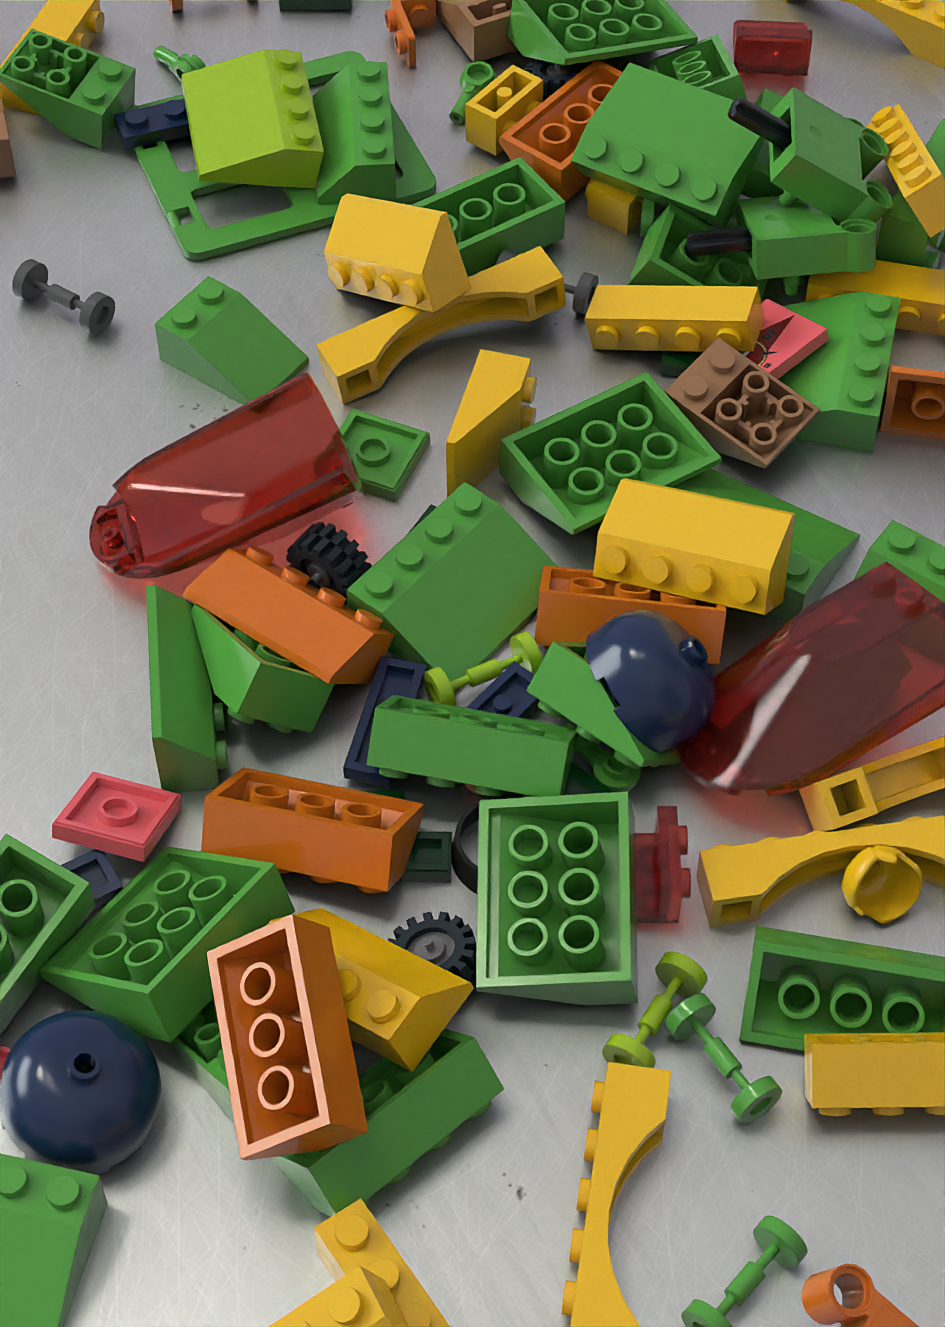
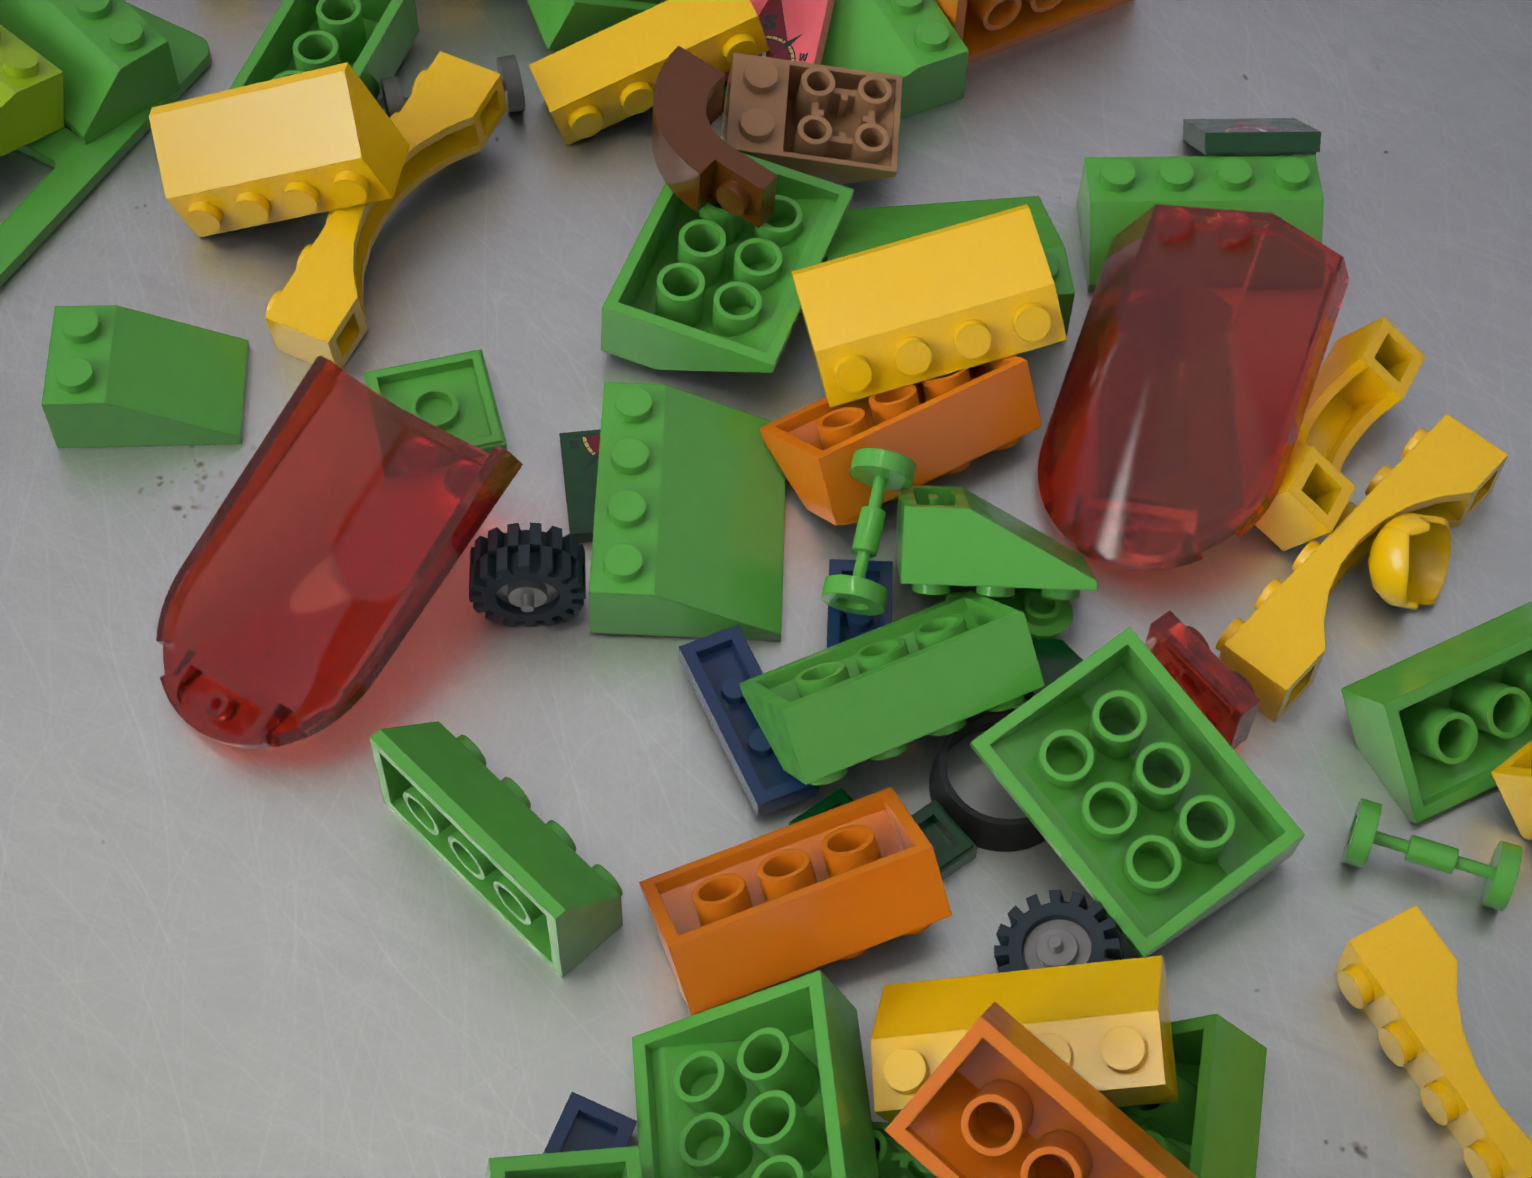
camera: 40 degrees left, 5 degrees up
coral tile [52,772,182,862] -> none
orange slope [183,545,395,684] -> none
bright green slope [191,604,335,733] -> none
lime wheel [423,631,543,706] -> none
yellow slope [446,349,537,498] -> none
dark blue cylinder [586,609,716,754] -> none
lime wheel [602,951,708,1068] -> none
none -> reddish brown arch [652,45,778,228]
none -> bright green wheel [821,448,916,616]

